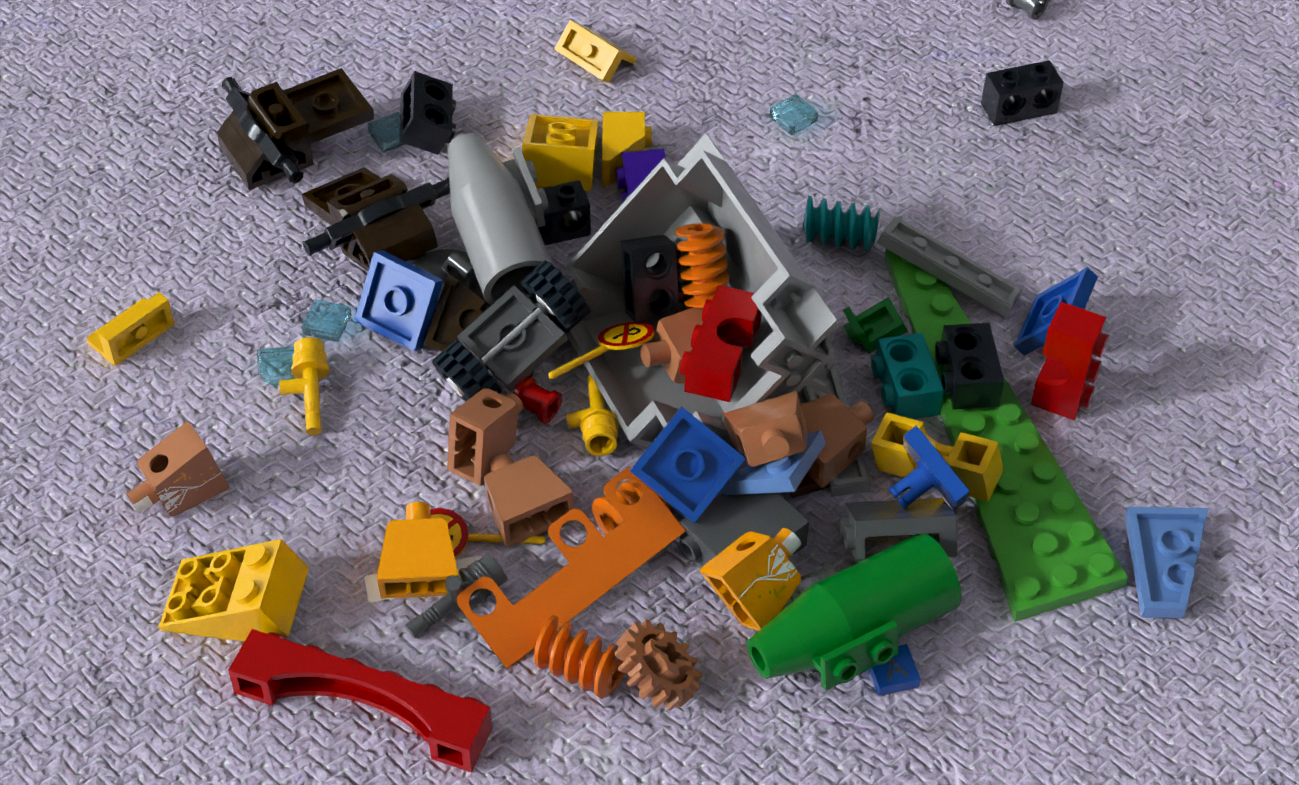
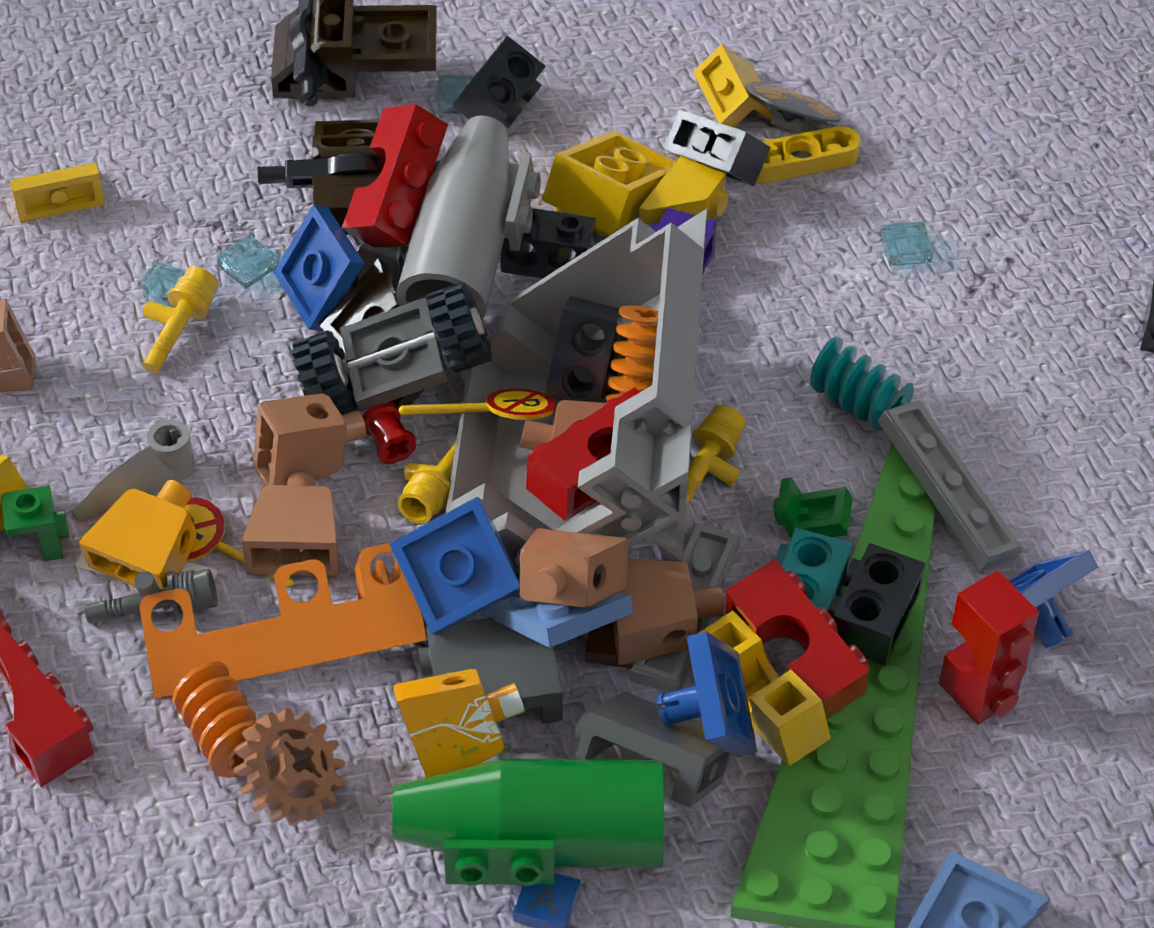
camera: 30 degrees right, 0 degrees up
none -> green bracket [1,485,70,562]
none -> light grey piece [71,420,195,523]
none -> red arch [342,104,448,248]
none -> brick [663,109,771,187]
none -> red arch [725,559,869,719]
none -> dark grey shield [747,83,842,133]
none -> yellow beam [756,126,860,184]

